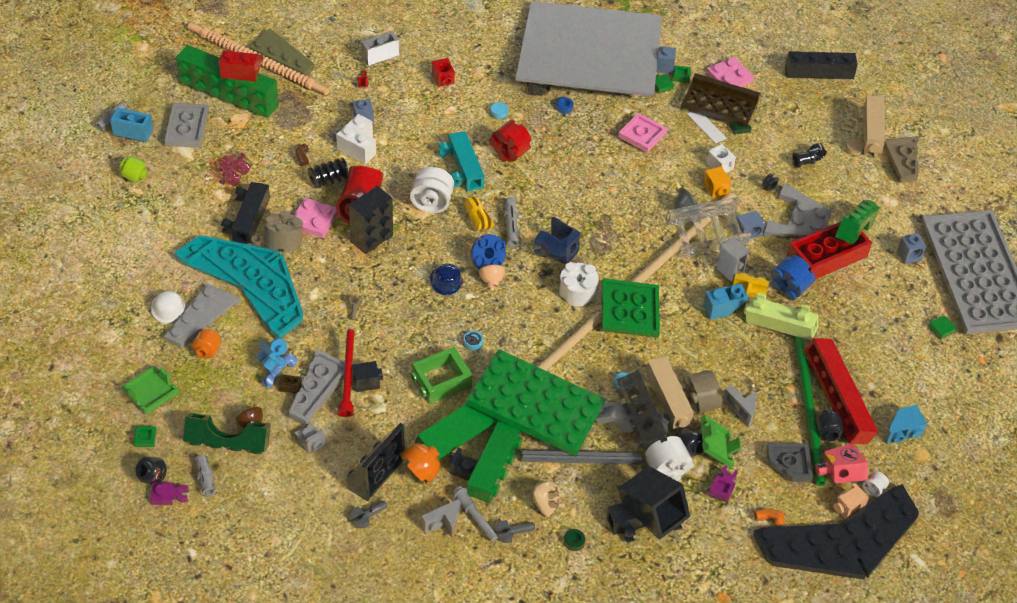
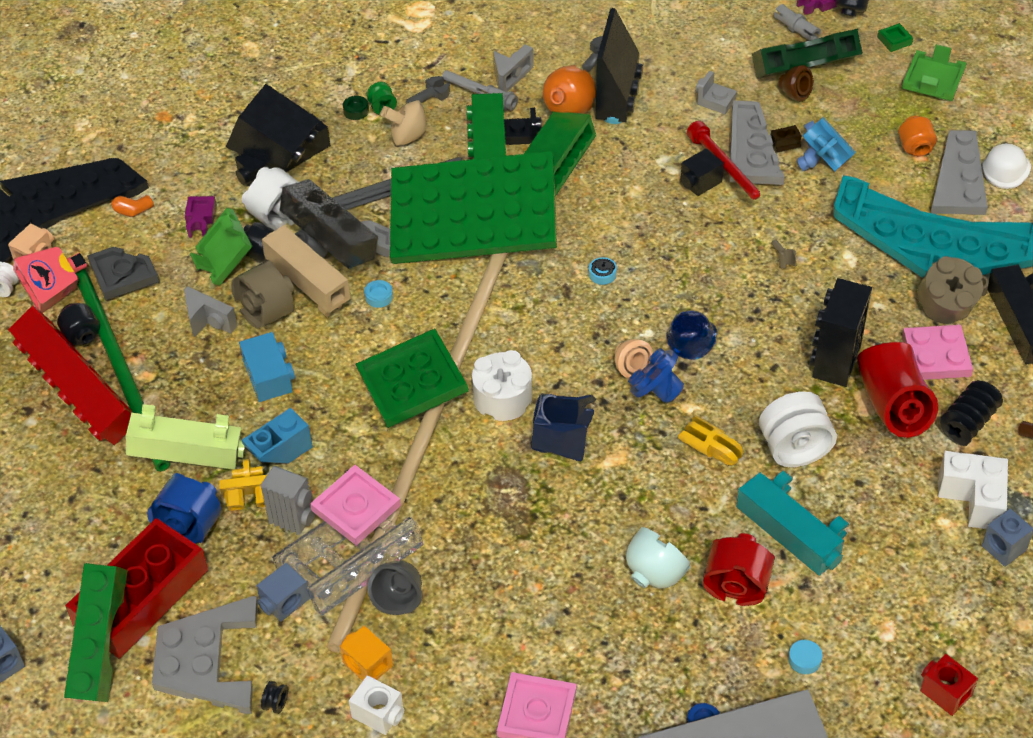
camera: 160 degrees right, 0 degrees up
bright green window [410,347,473,404] -> none
light grey pin [504,197,519,247] -> none
none -> dark azure brick [239,332,295,402]
none -> bright pink plate [310,465,401,546]
none -> green wheel [366,82,397,115]
none -> light aqua cylinder [626,527,690,589]

